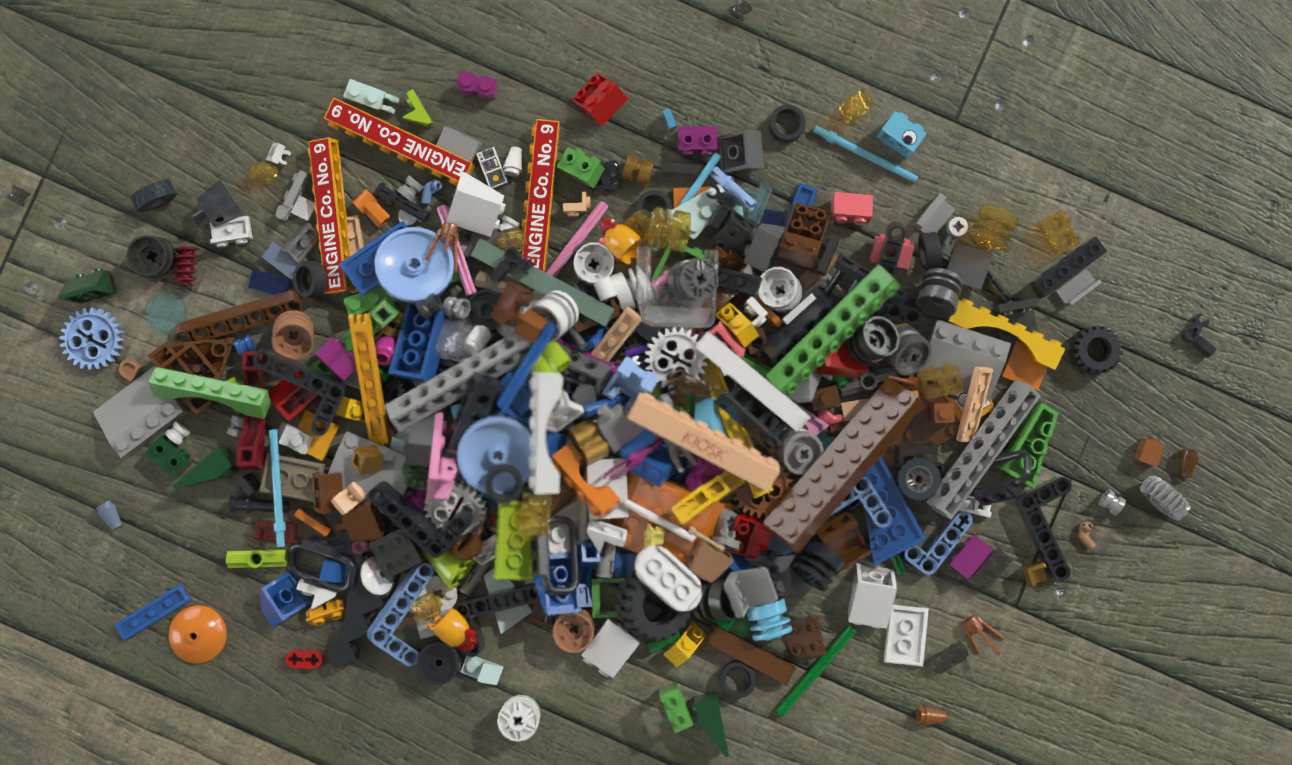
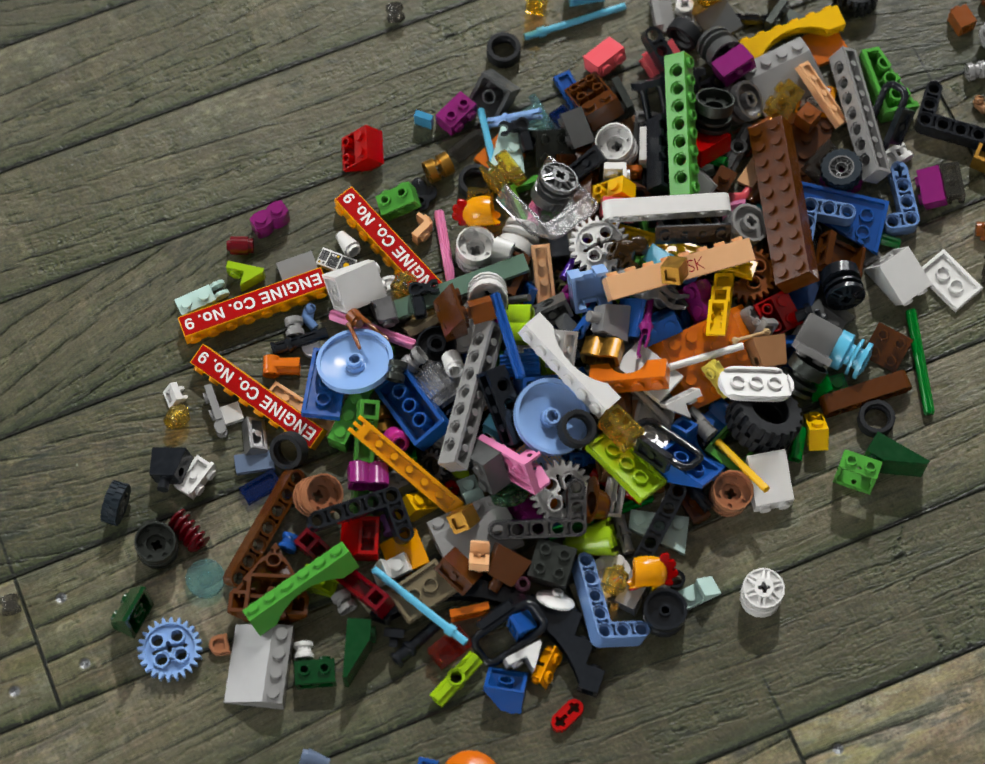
camera: 40 degrees left, 20 degrees down
none -> dark red brick [226,236,254,255]
none -> flat silver window [370,296,399,328]
none -> pearl gold panel [660,256,688,285]
none -> magenta brick [711,43,756,87]
none -> yellow bar [715,439,770,493]

